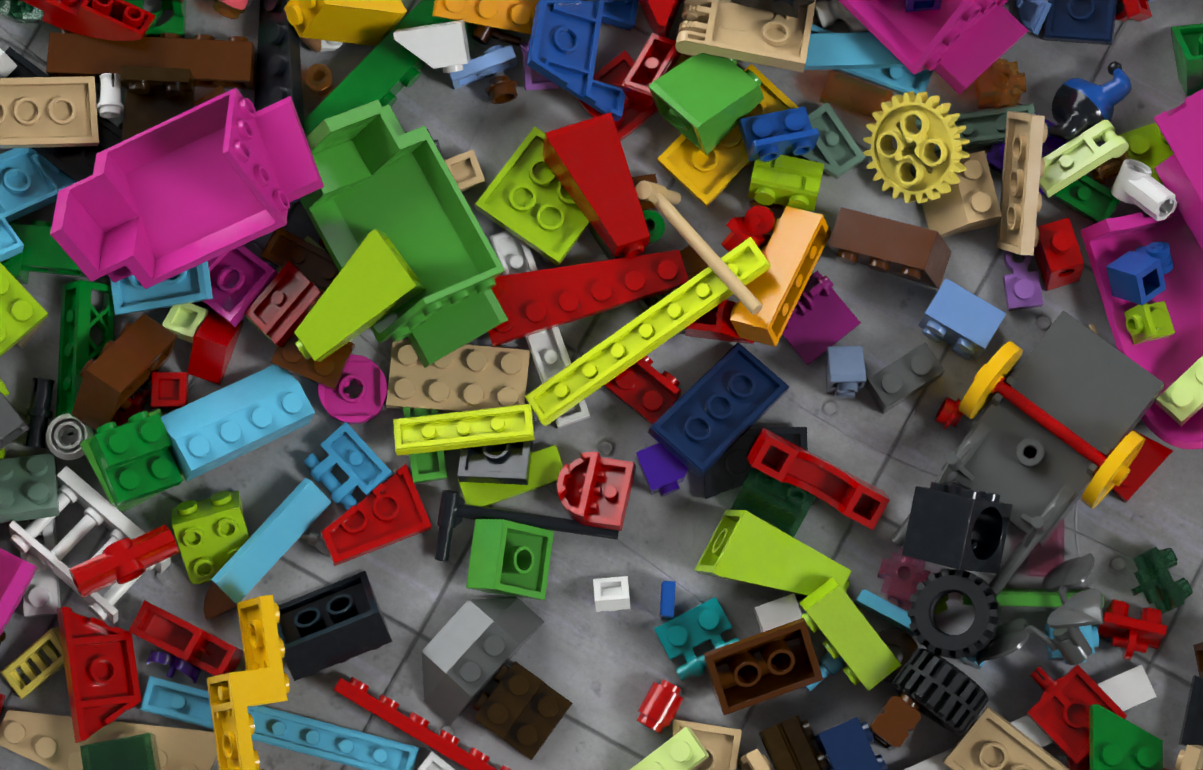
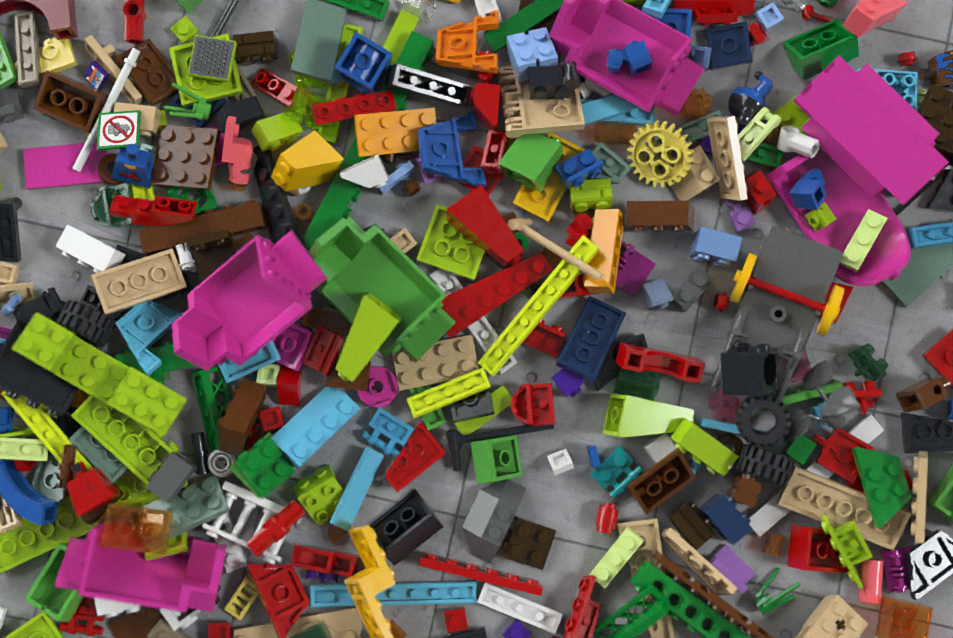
camera: 20 degrees left, 5 degrees up
none -> green brick [781,435,817,465]

